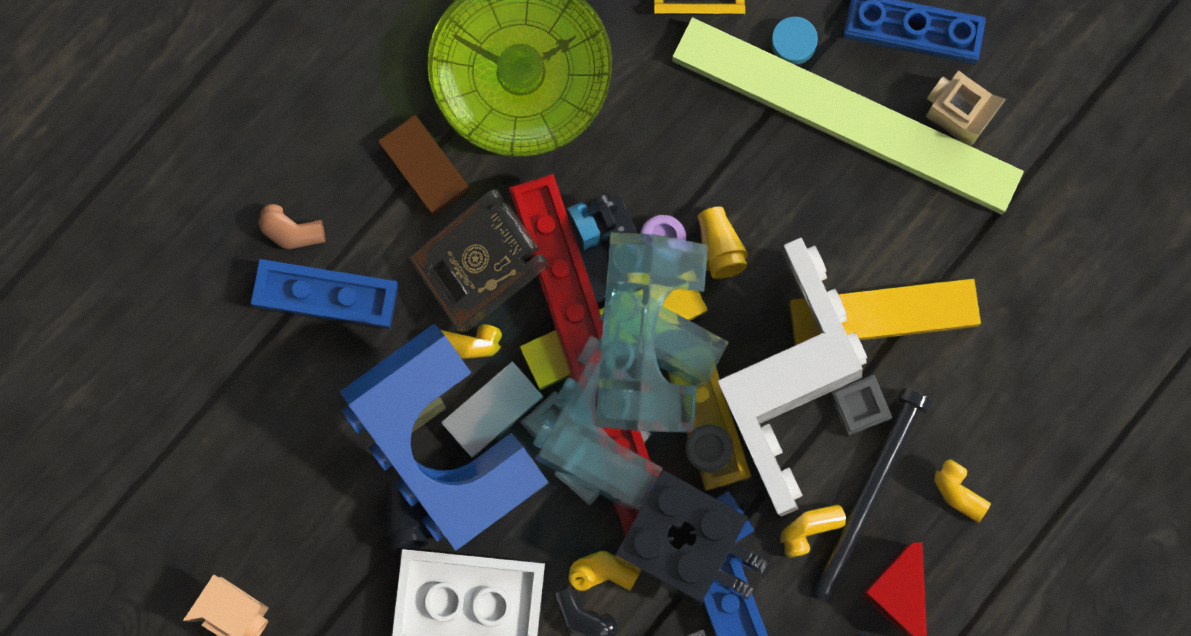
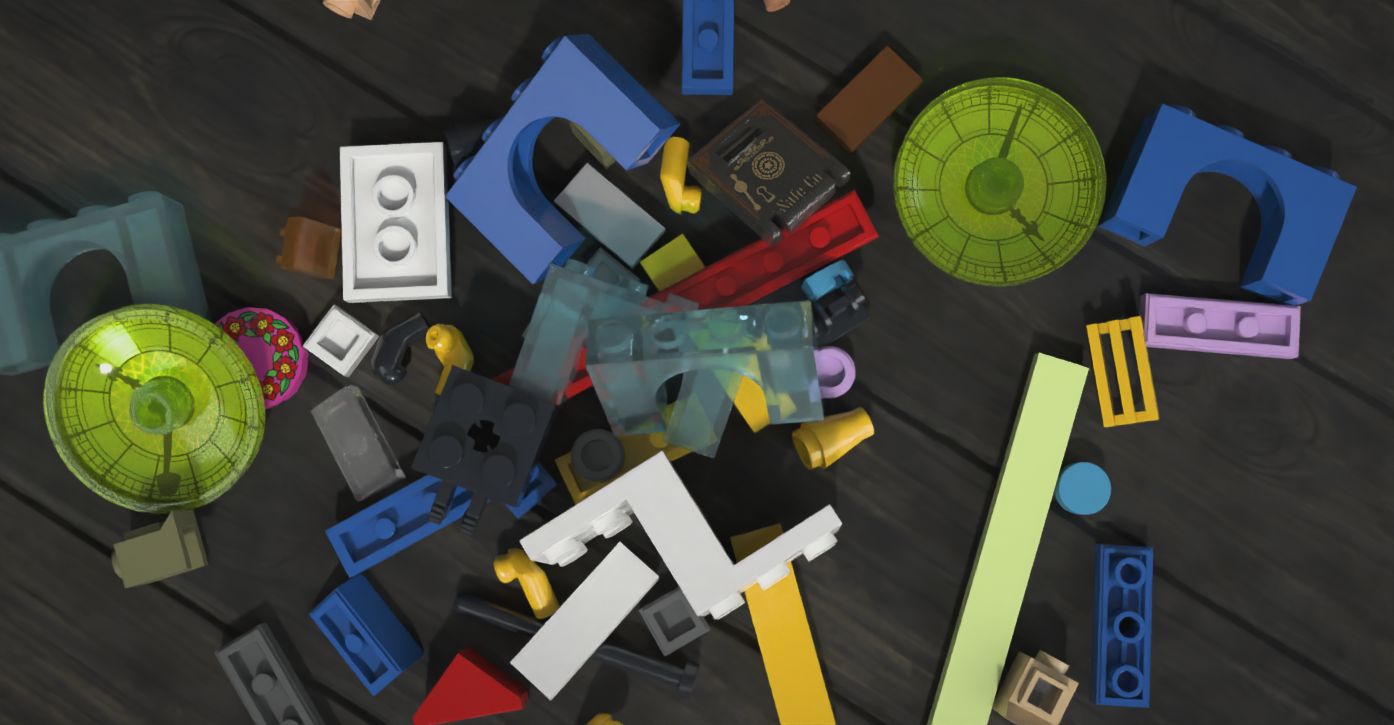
camera: 80 degrees right, 5 degrees up
none -> white tile [510,542,659,701]

